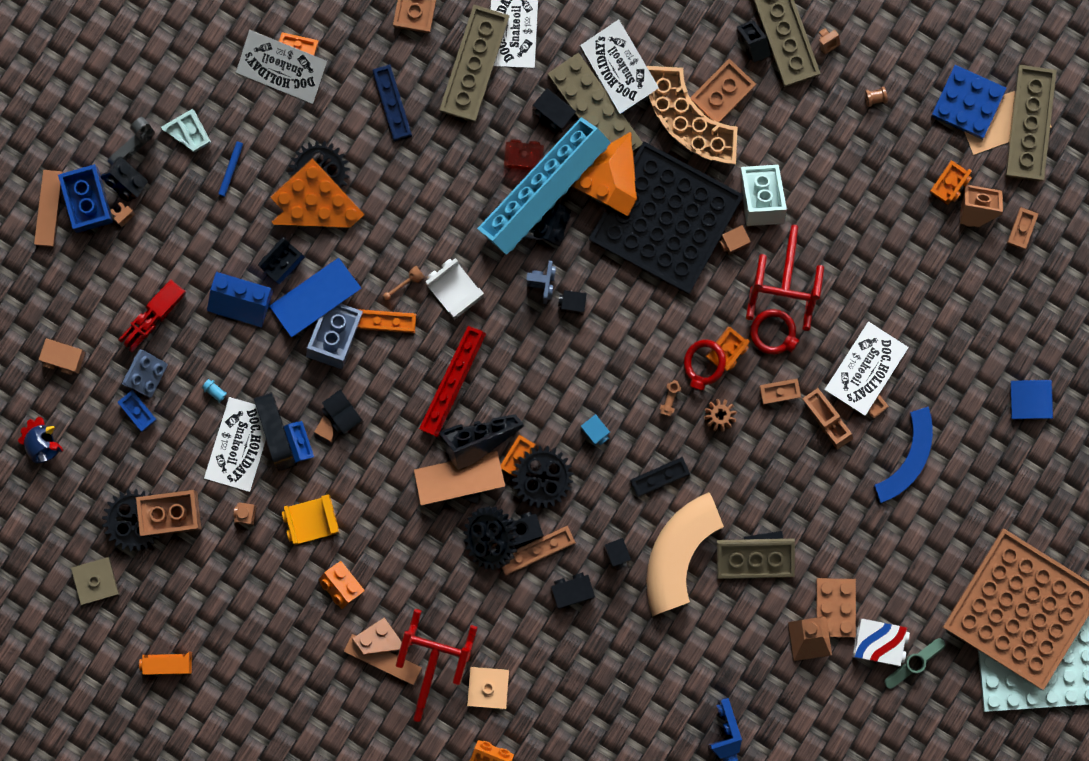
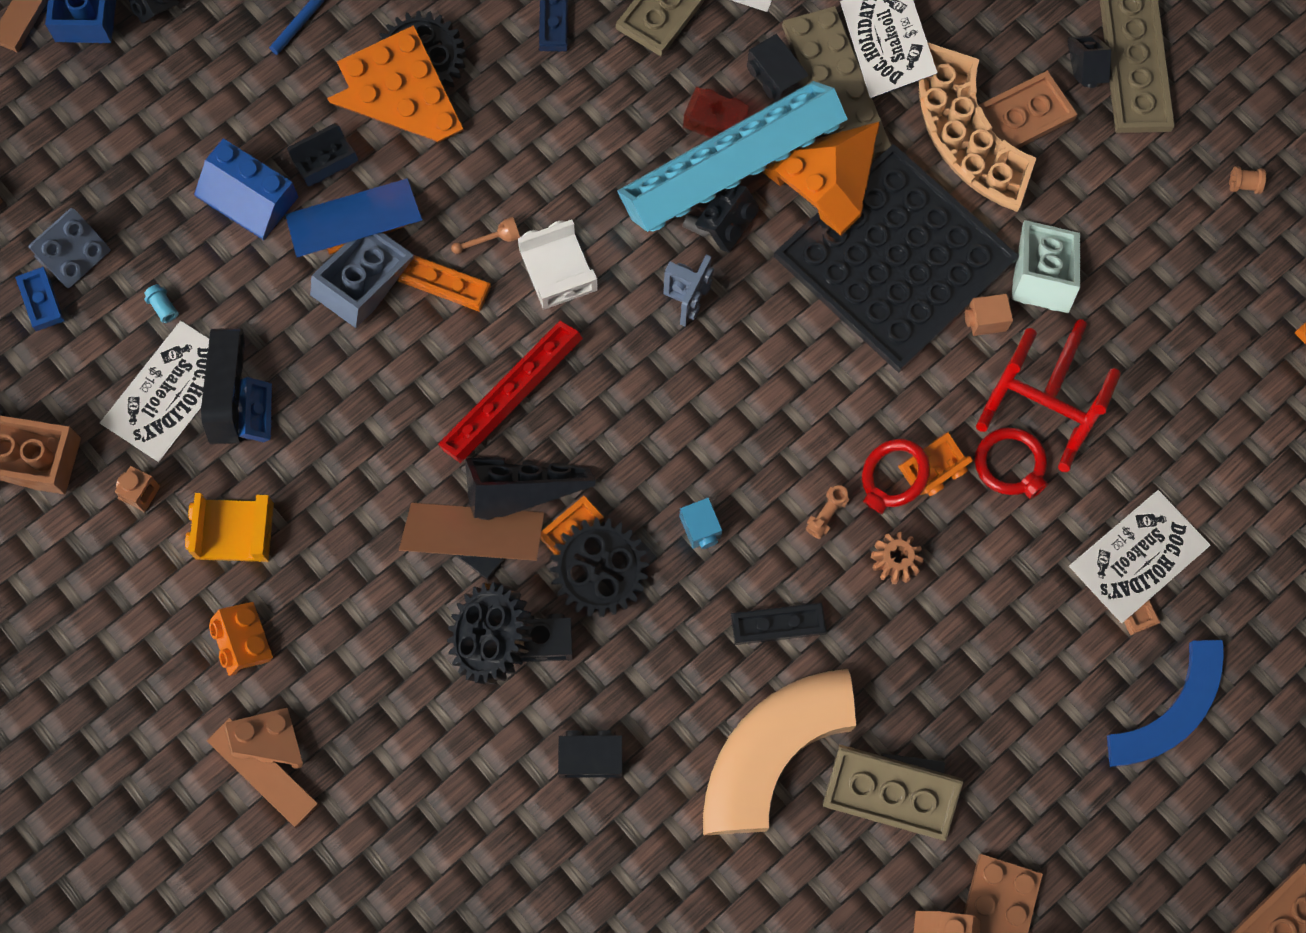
camera: 15 degrees right, 10 degrees down
nougat tile [111,202,136,227] -> none
red arm [118,279,186,352] -> none
nougat tile [314,415,334,442] -> none
black brick [322,390,364,435] -> none
red piece [395,609,478,722] -> none
light nougat plate [467,667,509,709] -> none
nougat tile [502,526,575,576] -> none
black brick [558,290,587,315] -> none
black piece [604,538,631,570] -> none
nougat plate [759,379,801,405] -> none
nougat slope [802,388,853,450] -> none
nougat tile [819,28,841,54] -> none

